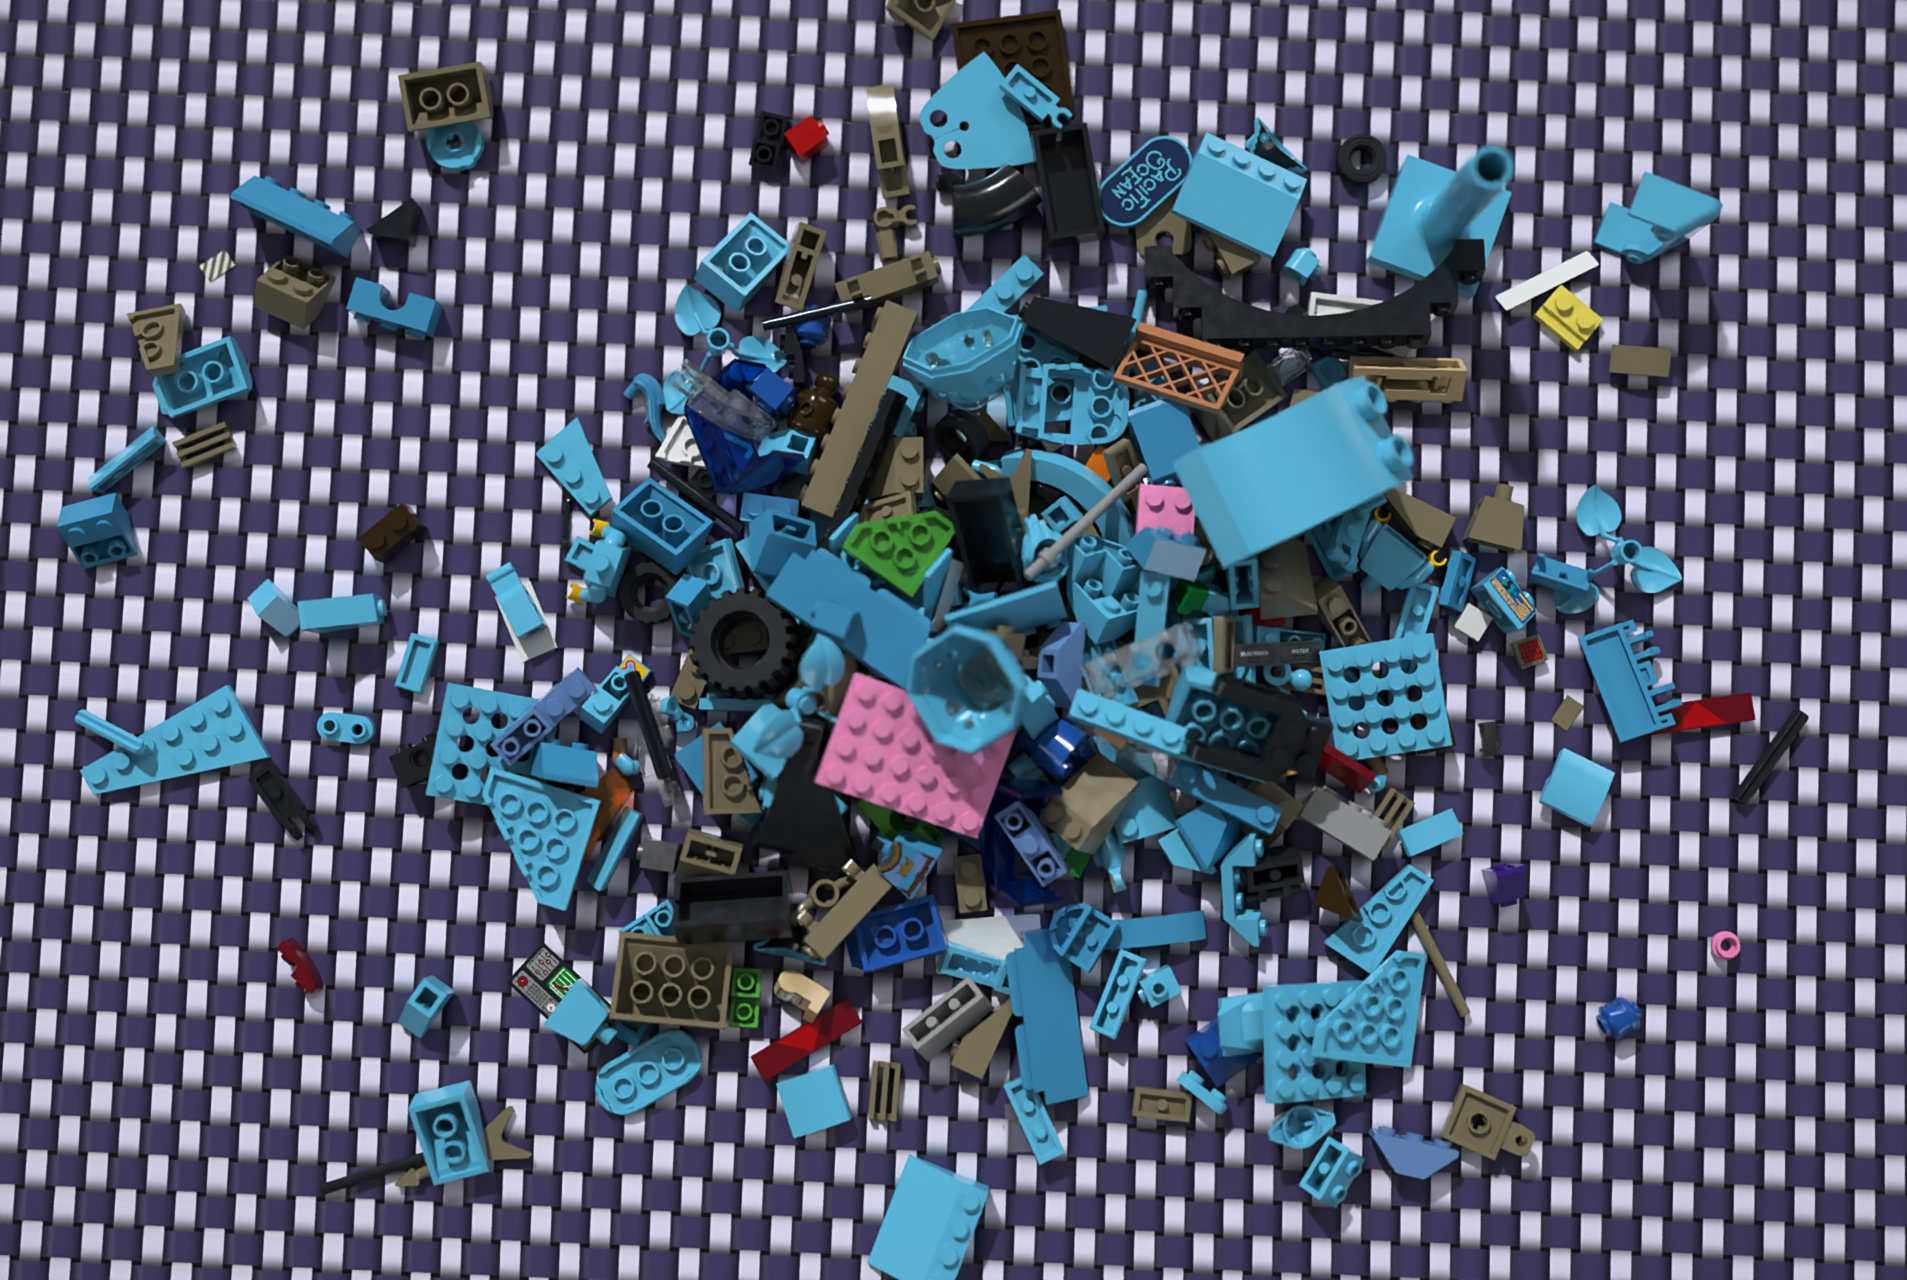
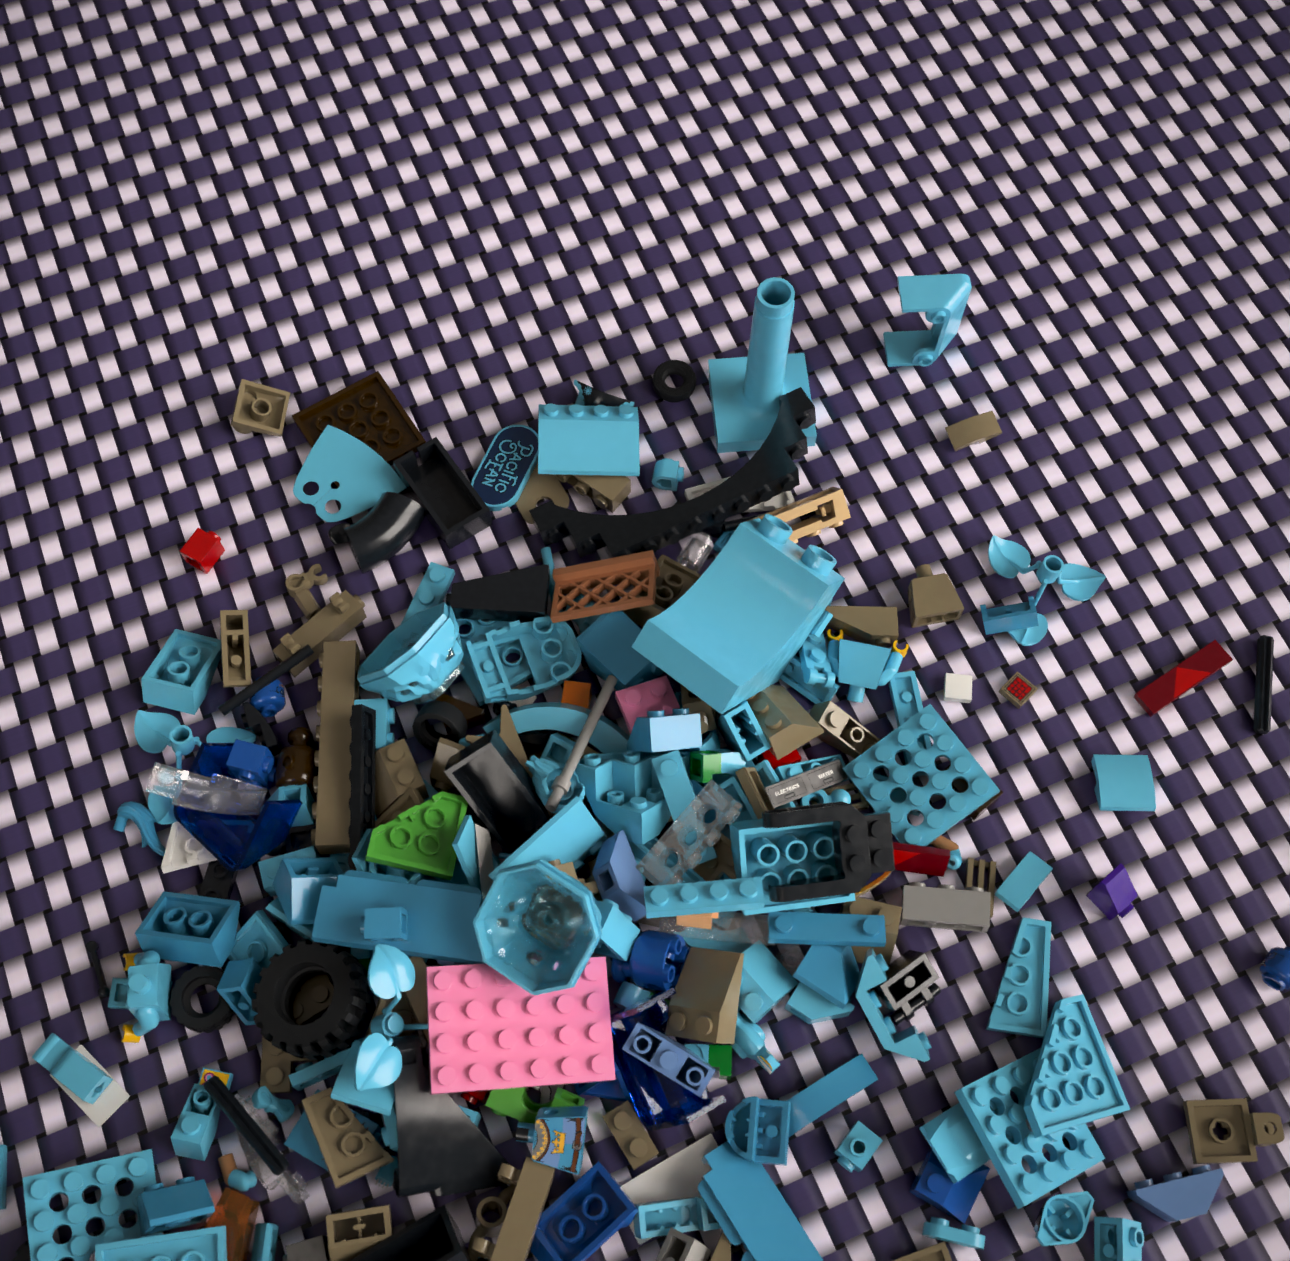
camera: 25 degrees left, 20 degrees down
medium blue slope [490,667,597,766] -> none
medium azure wing [535,417,613,516] -> none
black bar [647,458,744,533] -> none
black slope [749,111,789,171] -> none
dark tan slope [866,83,911,199] -> none
medium azure plate [999,64,1072,132] -> none
medium azure slope [1089,949,1147,1040] -> none
dark tan hinge [1103,438,1145,515] -> none
dark brown slope [1313,865,1364,923] -> none
dark tan bar [1410,910,1471,1017] -> none
dark azure plate [1438,550,1476,612] -> none
slope [1469,567,1537,633] -> none
clear smoke pin [1478,721,1502,757] -> none
white sticker [1495,251,1599,310] -> none
light yellow plate [1533,285,1603,352] -> none
dark tan sticker [1551,695,1584,731] -> none
dark azure hinge [1578,619,1683,743] -> none

